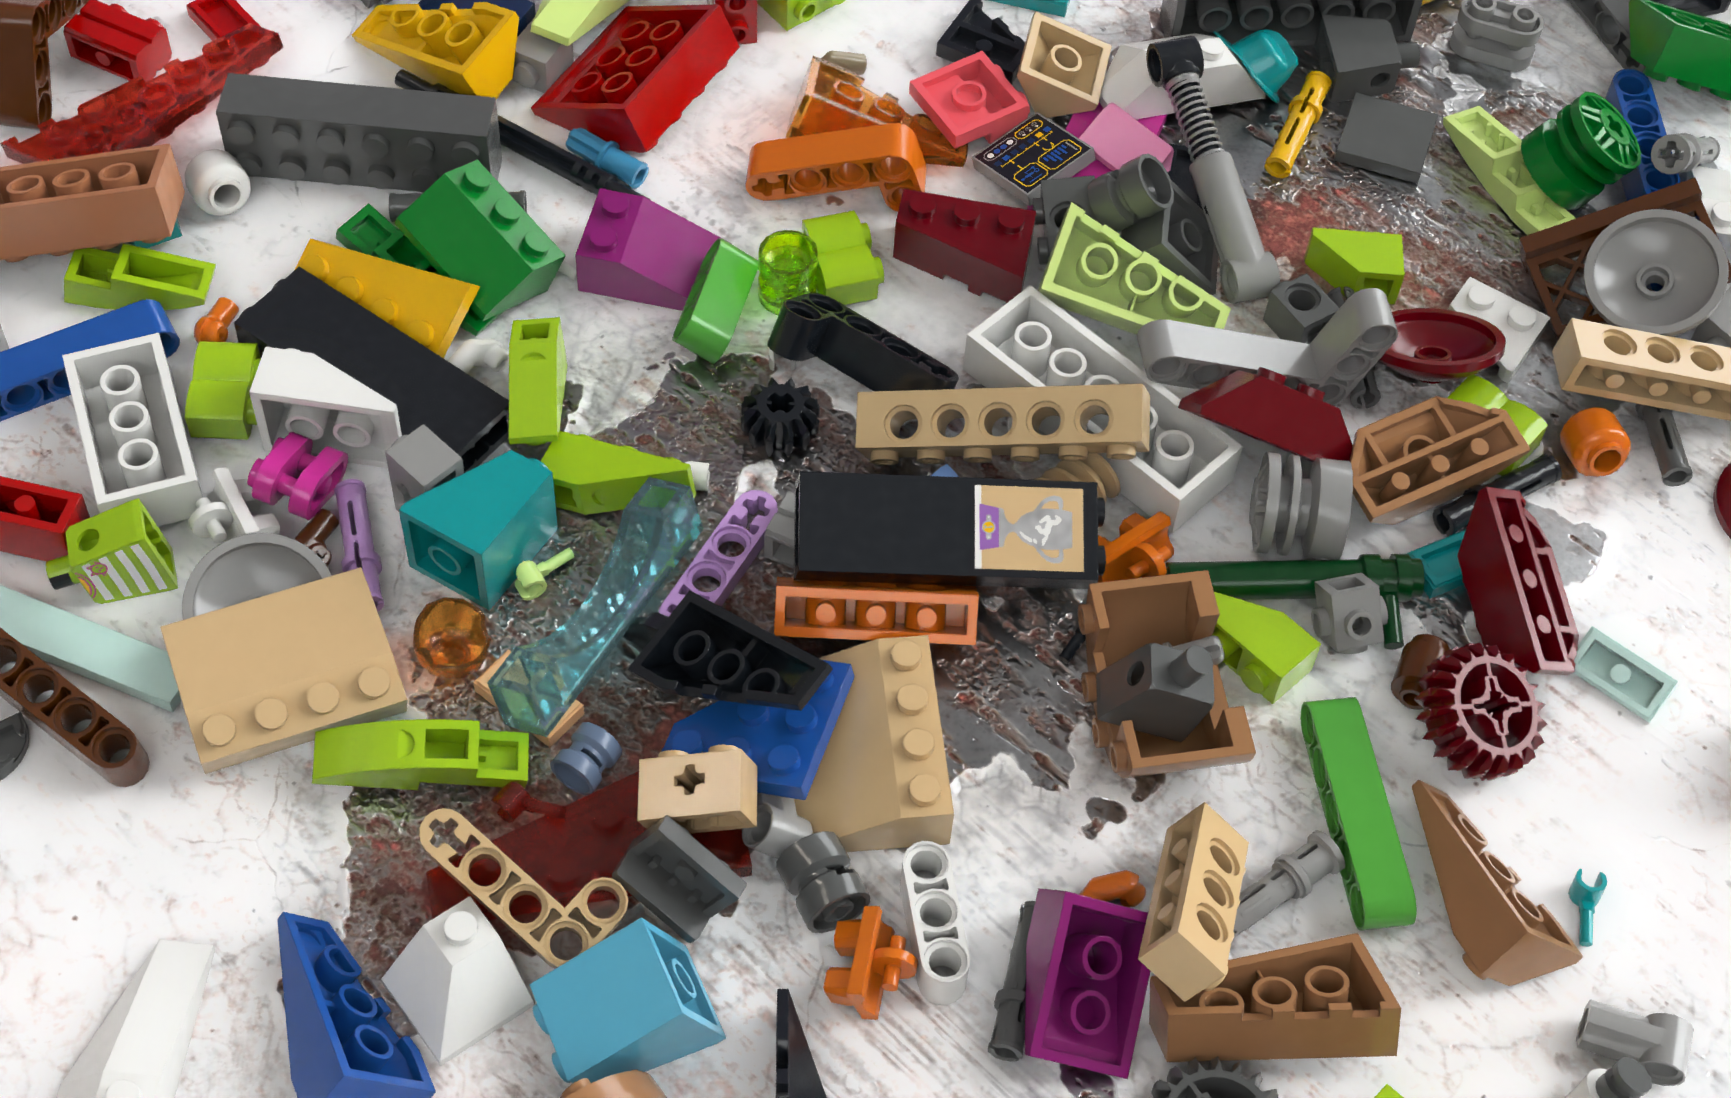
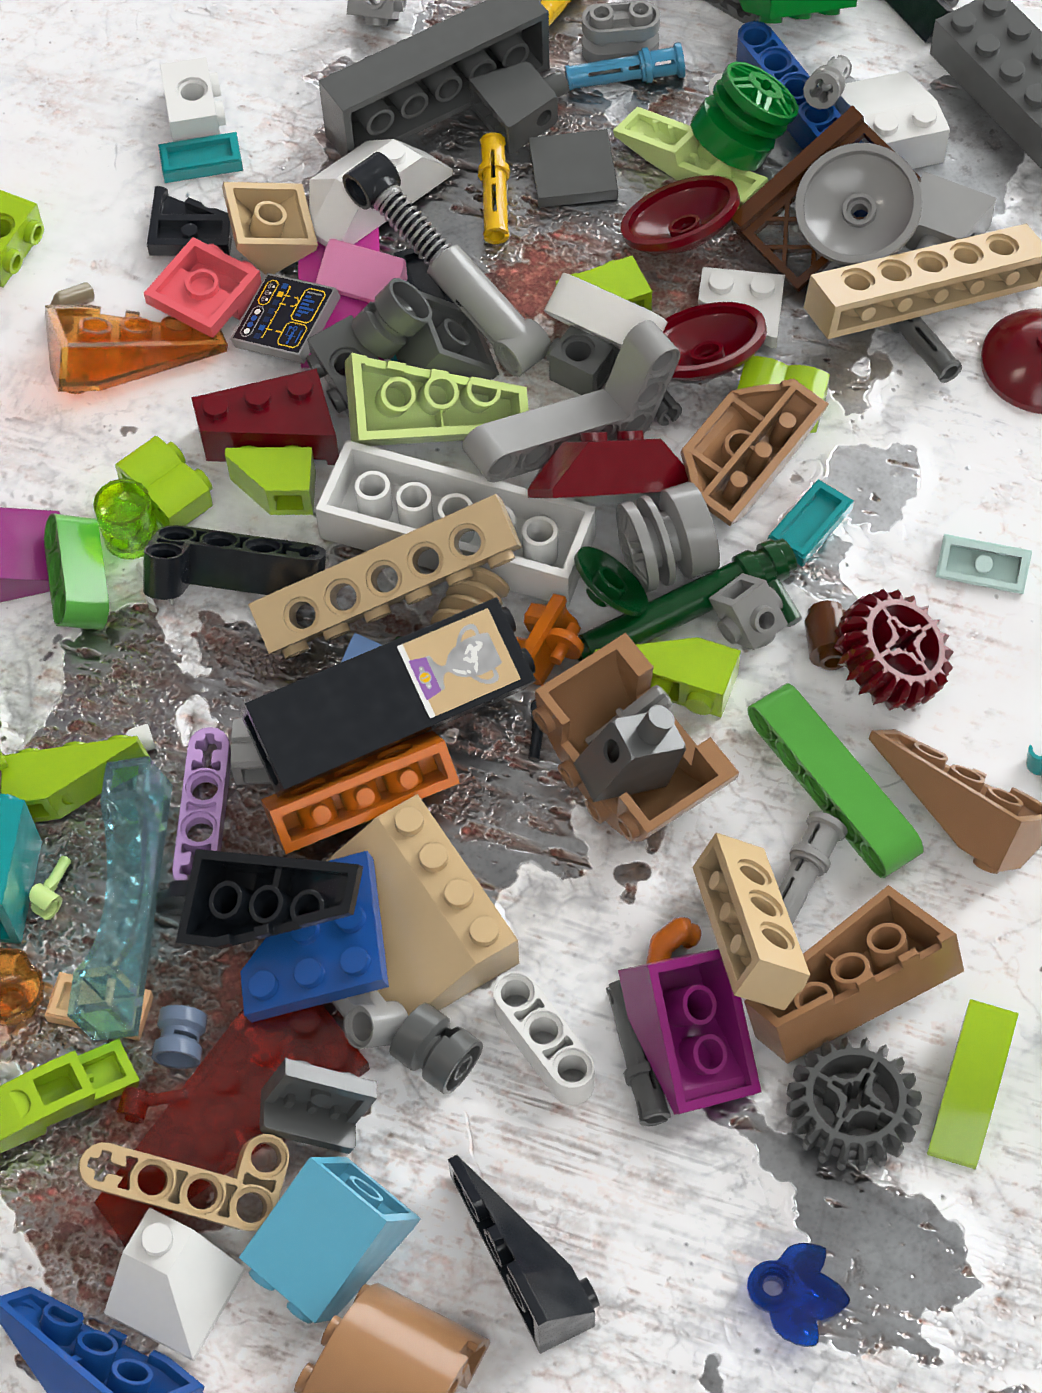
camera: 20 degrees left, 5 degrees up
tan brick [637,745,758,834] -> none
black gear [741,377,820,458] -> none
orange beam [745,123,927,212] -> none
orange hips [824,906,918,1020] -> none
teal piece [1213,29,1298,104] -> none
black pin [1433,454,1562,536] -> none
dark red wedge [1457,487,1579,676] -> none
orange head [1560,407,1631,477] -> none
none -> lime slope [225,445,316,515]
none -> white beam [544,273,668,349]
none -> dark azure pin [565,42,686,91]
none -> dark green dish [574,546,649,616]
none -> dark red dish [620,175,740,254]

